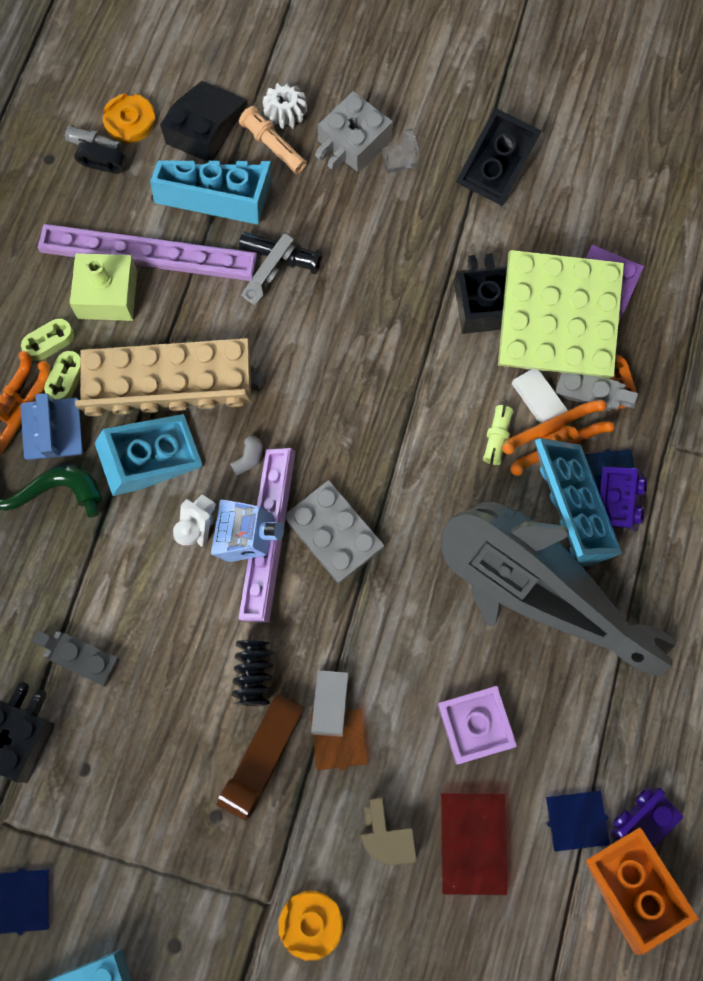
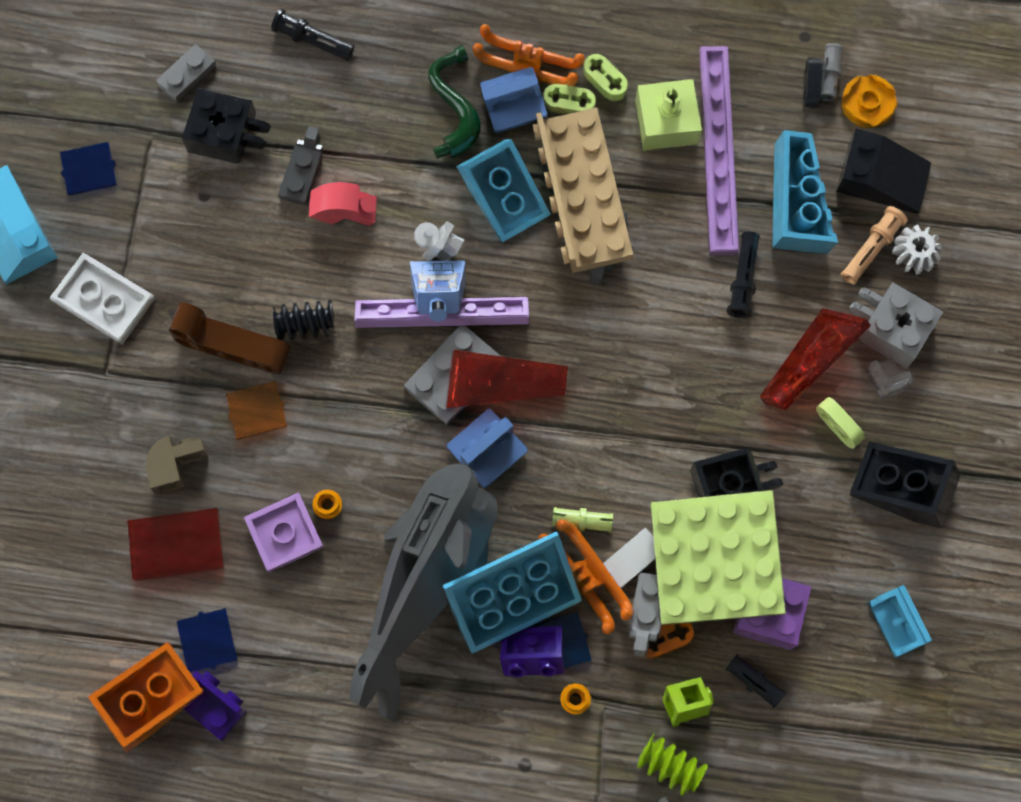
camera: 80 degrees right, 0 degrees up
light grey arm [230,435,263,476] -> none
light grey hinge [241,233,295,305] -> none
light orange tile [278,890,343,961] -> none
light grey tile [311,670,349,737] -> none
none -> white tile [50,252,155,344]
none -> coral brick [309,182,377,226]
none -> light orange plate [312,489,343,520]
none -> clear red wing [445,350,568,409]
none -> medium blue bracket [447,409,528,488]
none -> light orange plate [560,683,591,715]
none -> lime brick [662,677,714,727]
none -> black pin [725,654,786,708]
none -> clear red wing [760,308,871,411]
none -> yellowish green beam [816,397,865,449]
none -> medium azure hinge [868,585,932,658]

